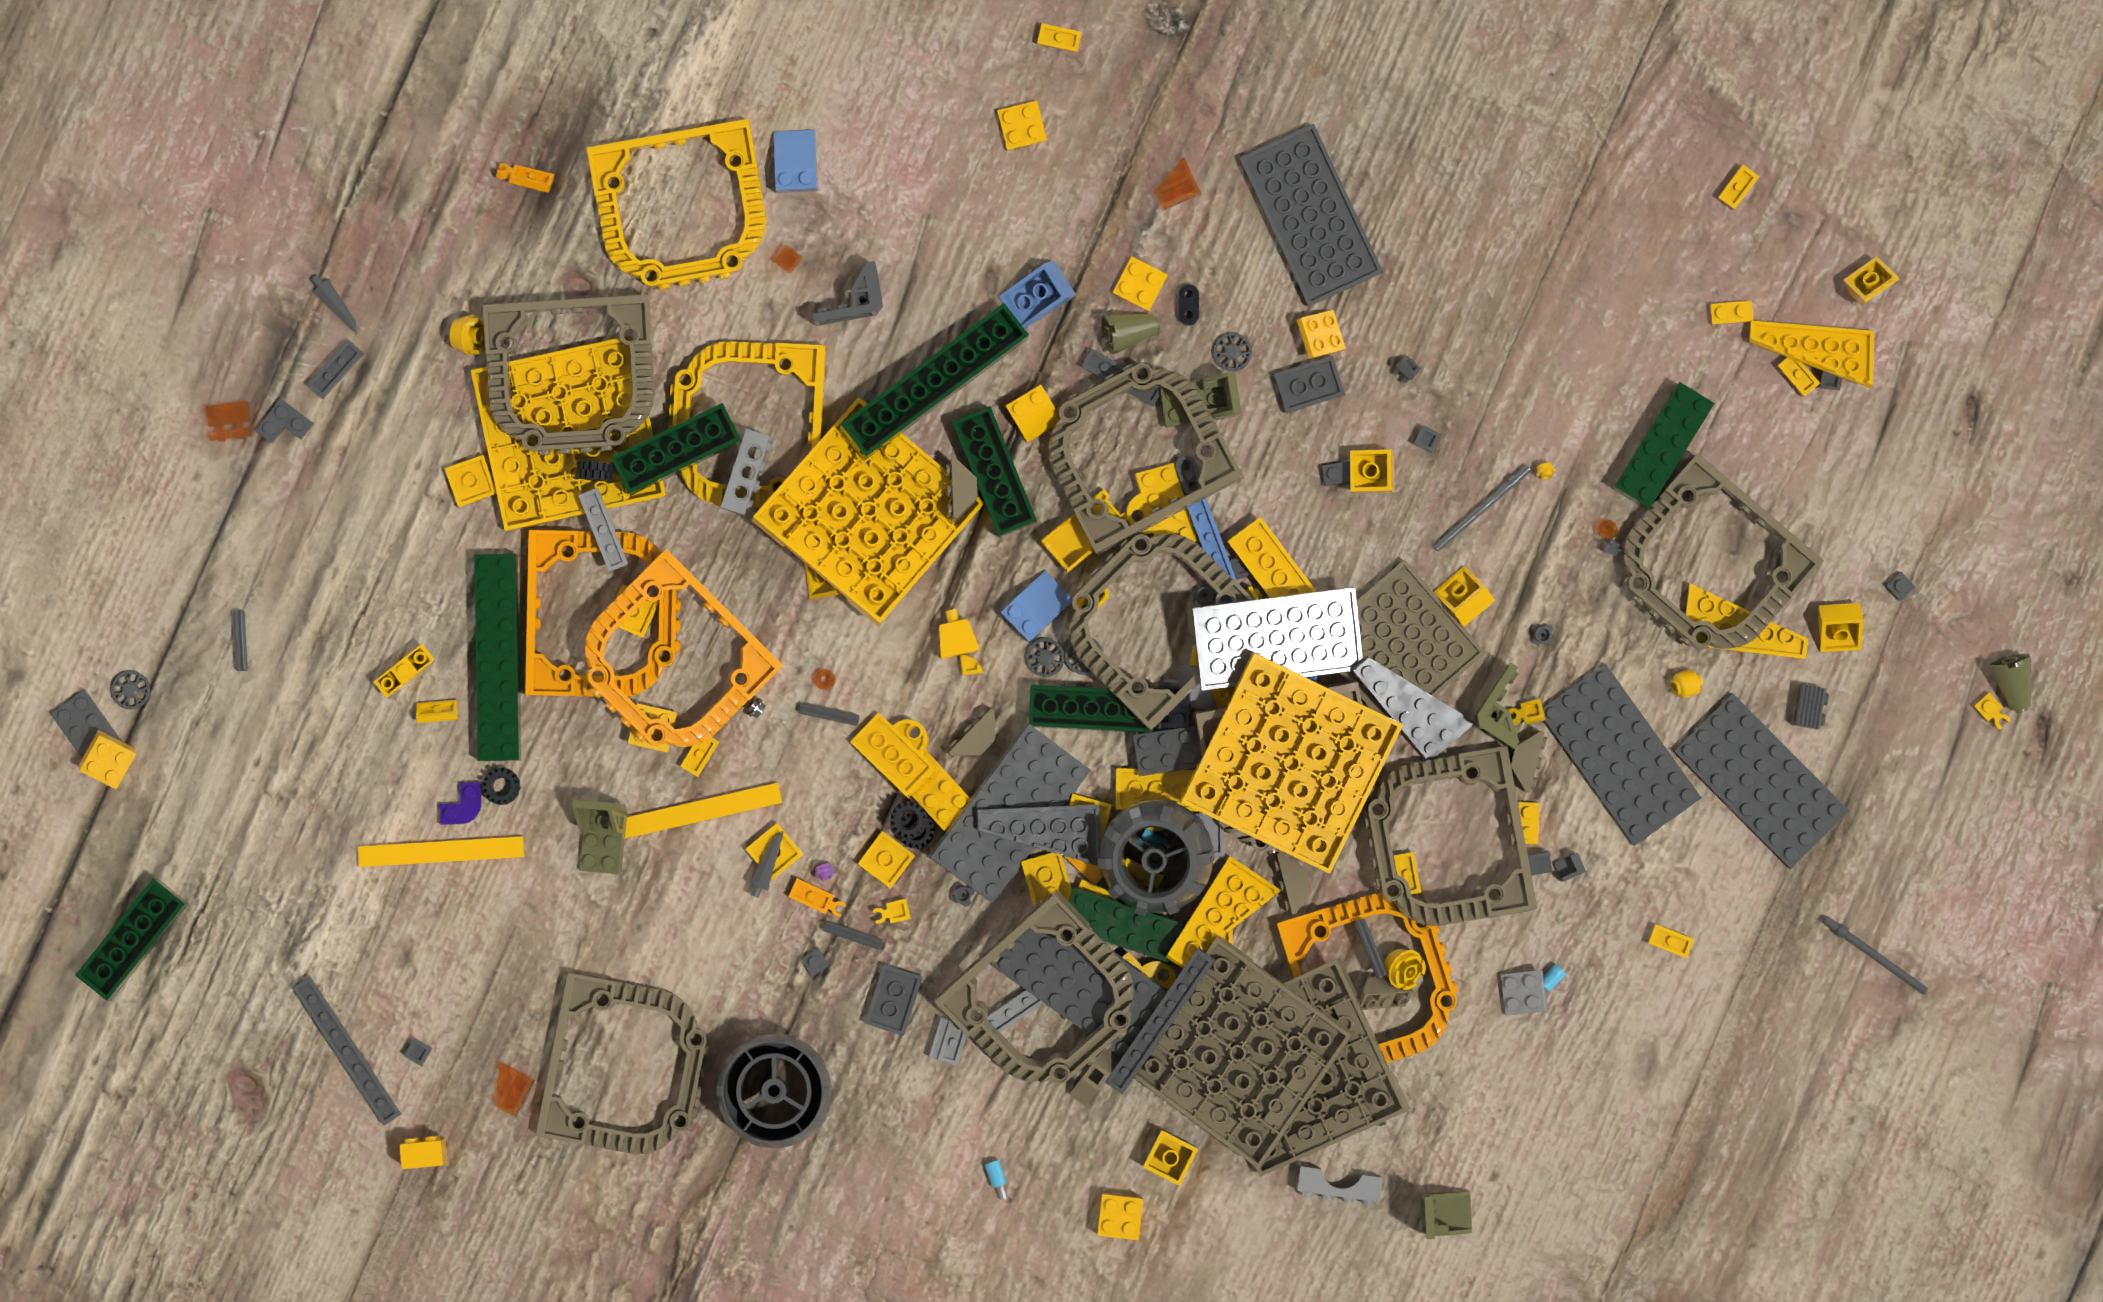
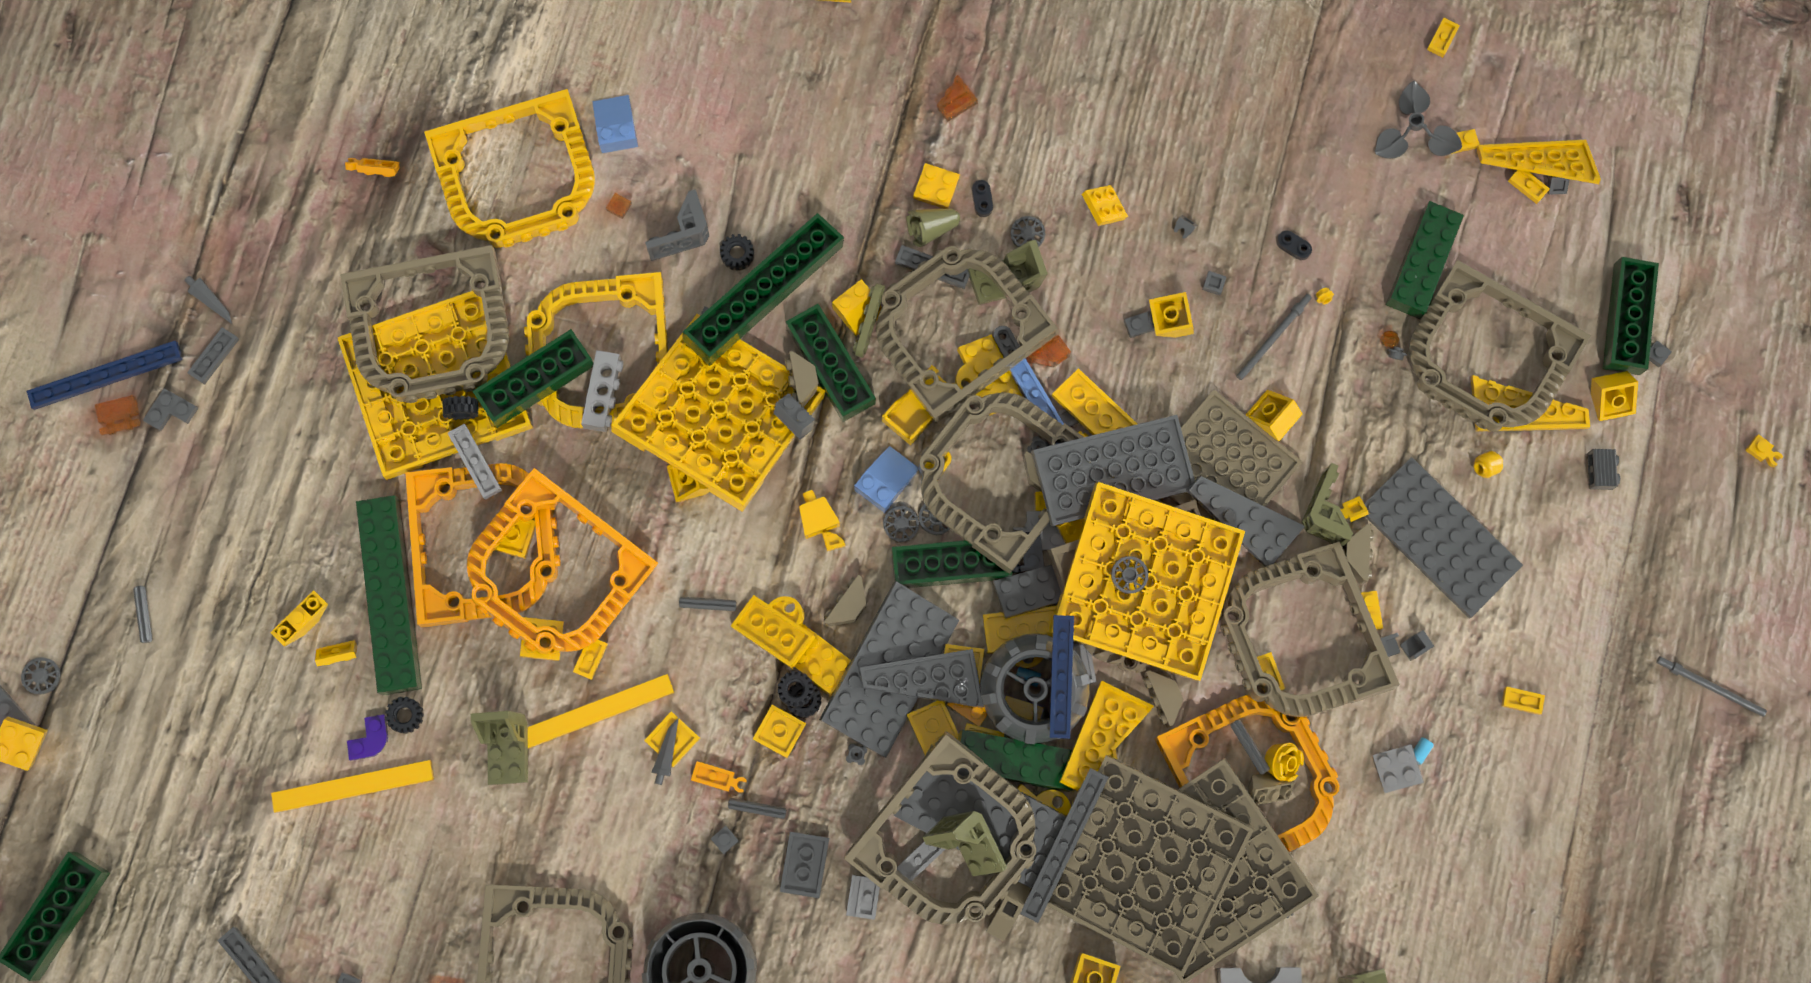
camera: 20 degrees left, 10 degrees down
yellow plate [445,455,497,508] -> none
yellow cone [450,315,485,356] -> none
dark grey plate [747,698,766,718] -> none
clear orange plate [815,669,836,690] -> none
medium lavender plate [815,863,835,880] -> none
yellow plate [873,899,911,924] -> none
yellow plate [997,101,1047,151] -> none
medium blue slope [999,261,1076,329] -> none
dark grey plate [1239,124,1383,307] -> none
dark grey plate [1274,356,1345,414] -> none
dark grey plate [1532,625,1554,646] -> none
dark grey plate [1674,693,1849,869] -> none
yellow slope [1844,256,1899,306] -> none
olive cone [1990,654,2031,713] -> none
none -> dark blue plate [26,341,183,410]
none -> black tyre [720,234,754,271]
none -> dark grey brick [774,394,815,439]
none -> olive plate [853,283,885,358]
none -> olive bracket [922,811,1007,876]
none -> clear orange slope [1026,335,1071,367]
none -> dark blue plate [1050,615,1074,739]
none -> dark grey wheel [1111,556,1148,594]
none -> black plate [1276,231,1312,260]
none -> dark grey plant [1375,81,1462,159]
none -> dark green brick [1603,257,1659,375]

